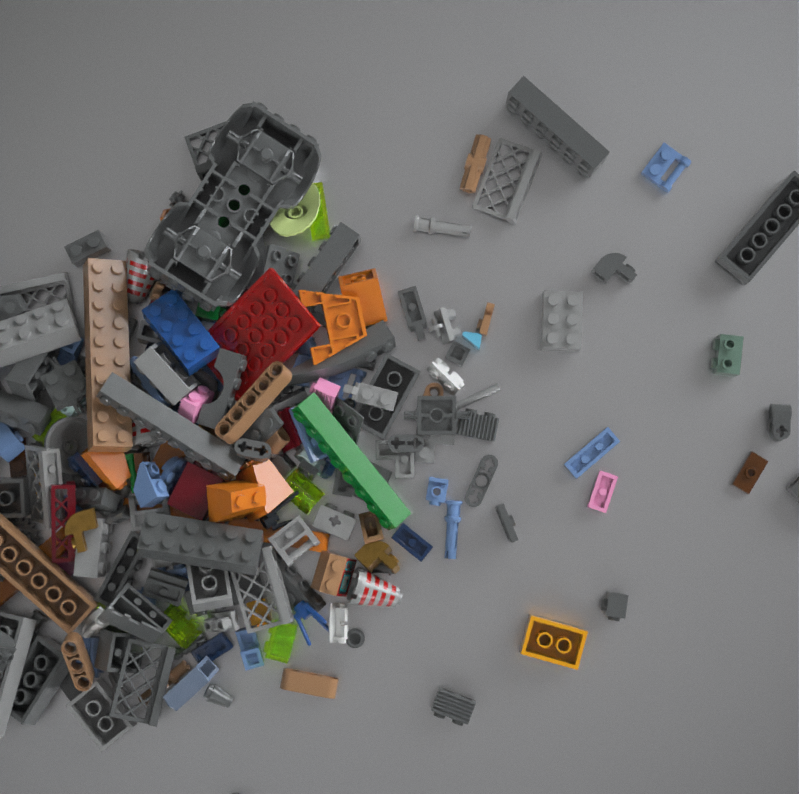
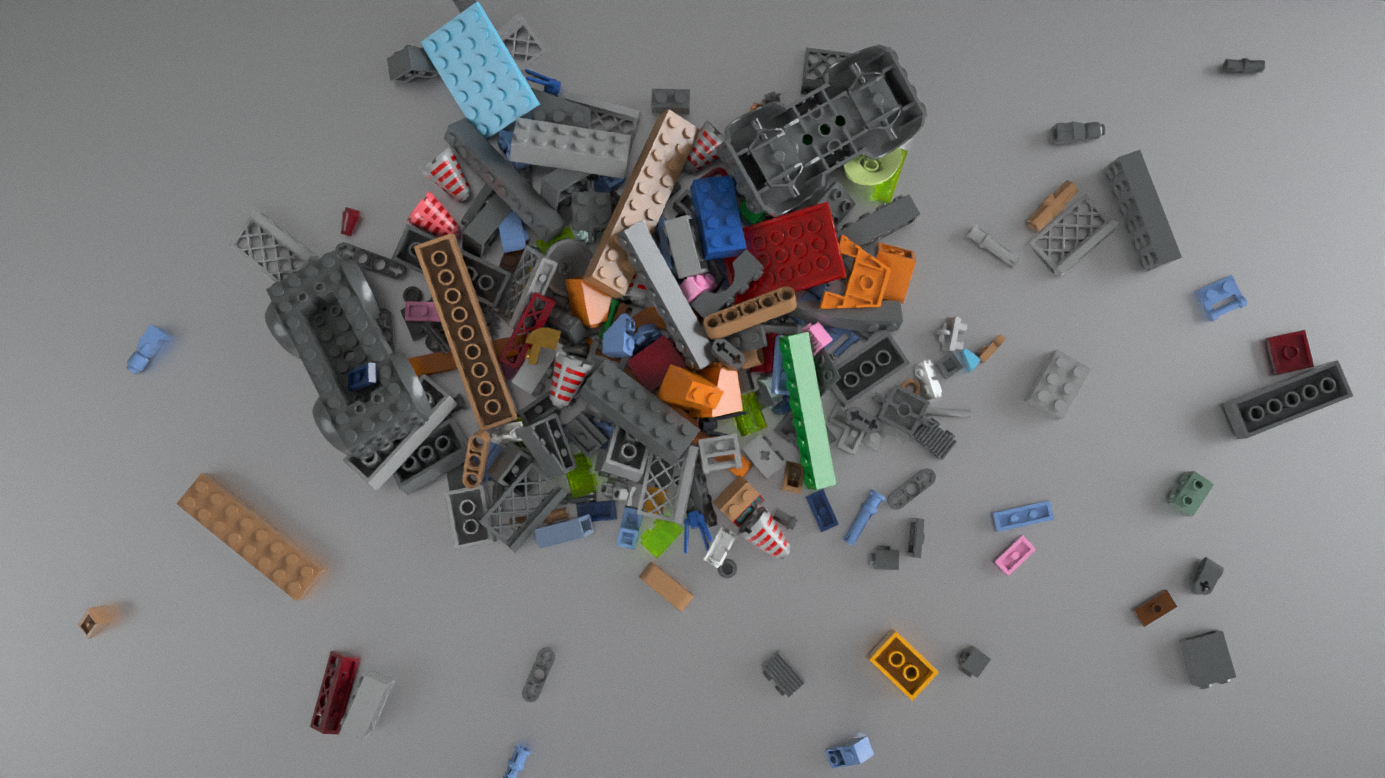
camera: 20 degrees right, 0 degrees up
dark blue plate [66,452,103,487] -> none
medium nougat plate [149,281,166,301] -> none
dark grey cone [203,684,233,708] -> none
light grey hinge [343,382,398,411] -> none
pearl gold brick [354,541,400,574] -> none
dark grey hinge [398,286,427,341] -> none
medium blue brick [426,477,449,506] -> none
dark grey brick [591,253,637,284] -> none
none -> light grey cone [549,351,594,408]
none -> medium blue slope [825,736,874,769]
none -> dark grey brick [870,546,899,570]
none -> dark grey piece [1052,121,1105,145]
none -> dark red plate [1265,330,1314,375]

